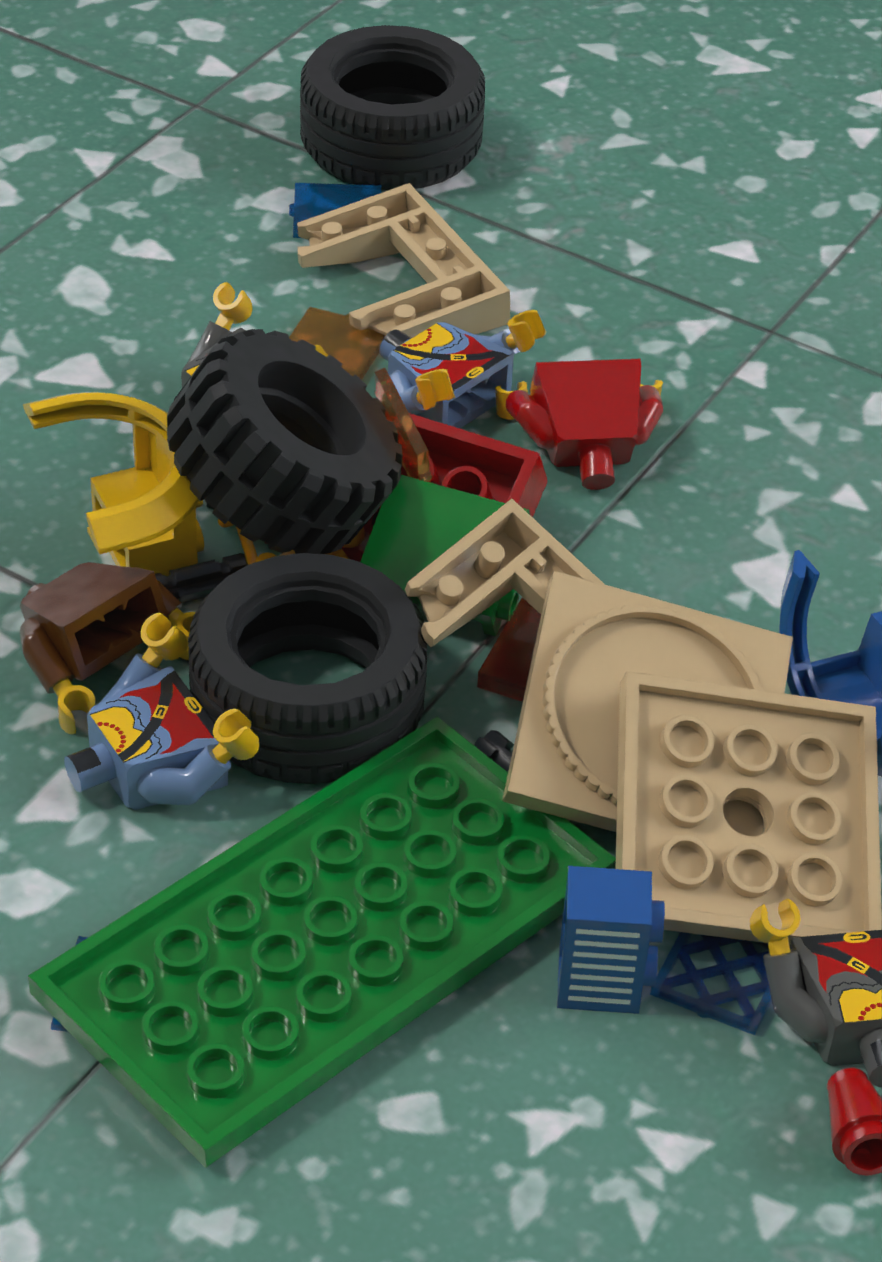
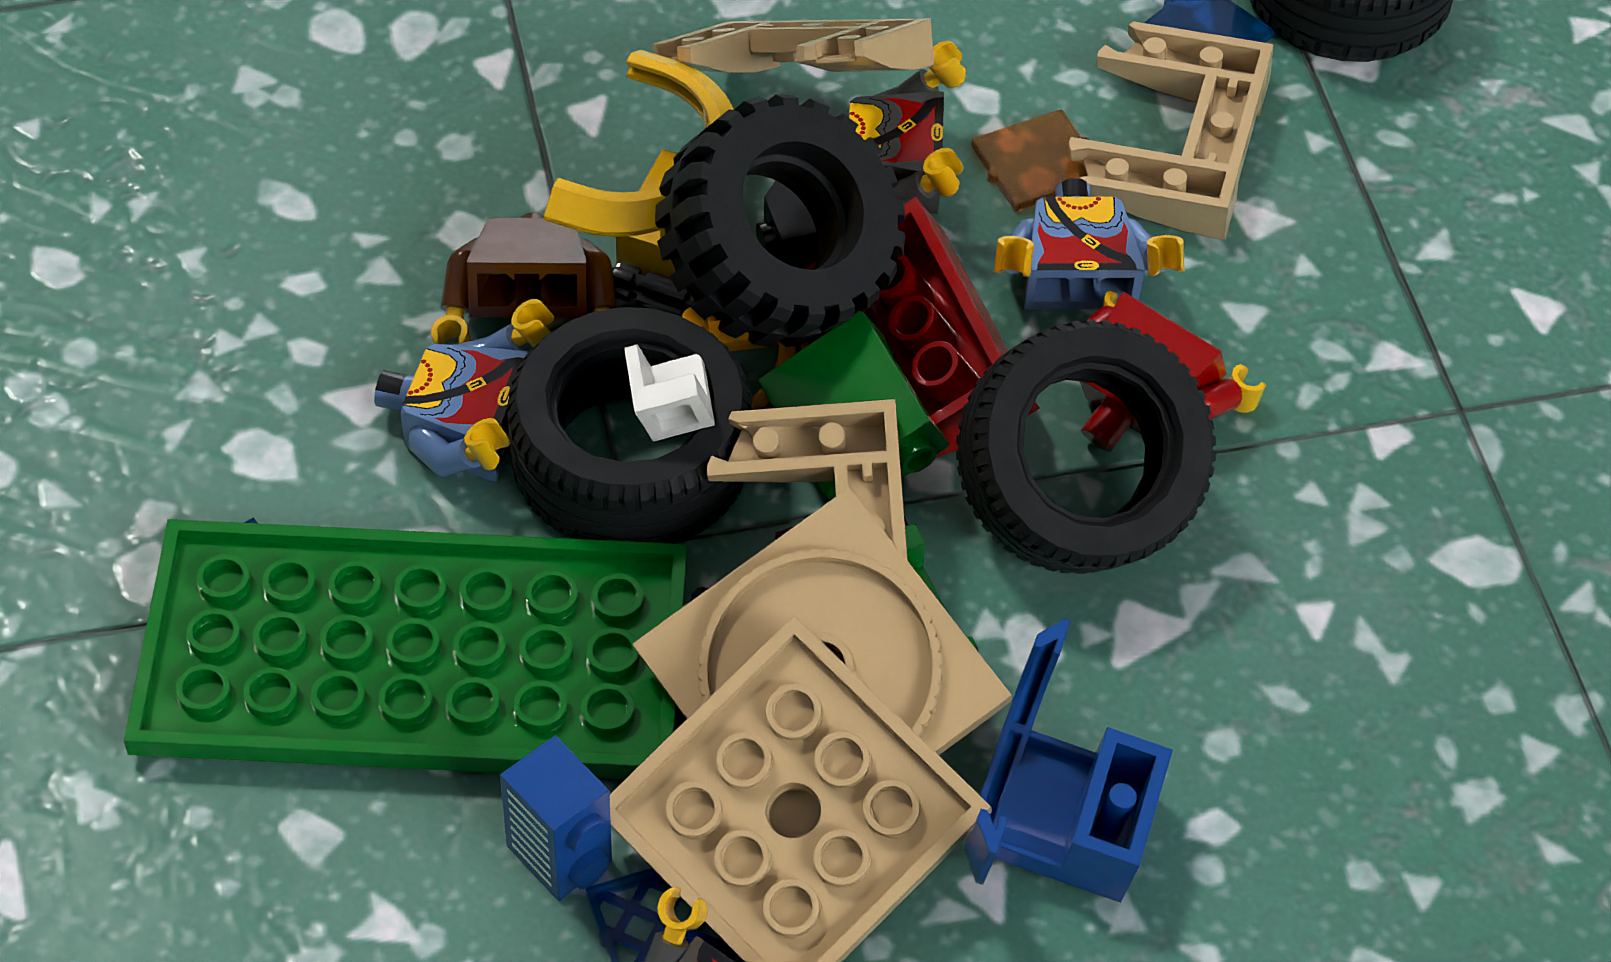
camera: 45 degrees right, 10 degrees up
clear orange piece [374,368,432,482] -> none
none -> white panel [625,344,715,442]
none -> tan wedge [653,18,934,72]
none -> black tyre [956,320,1216,574]

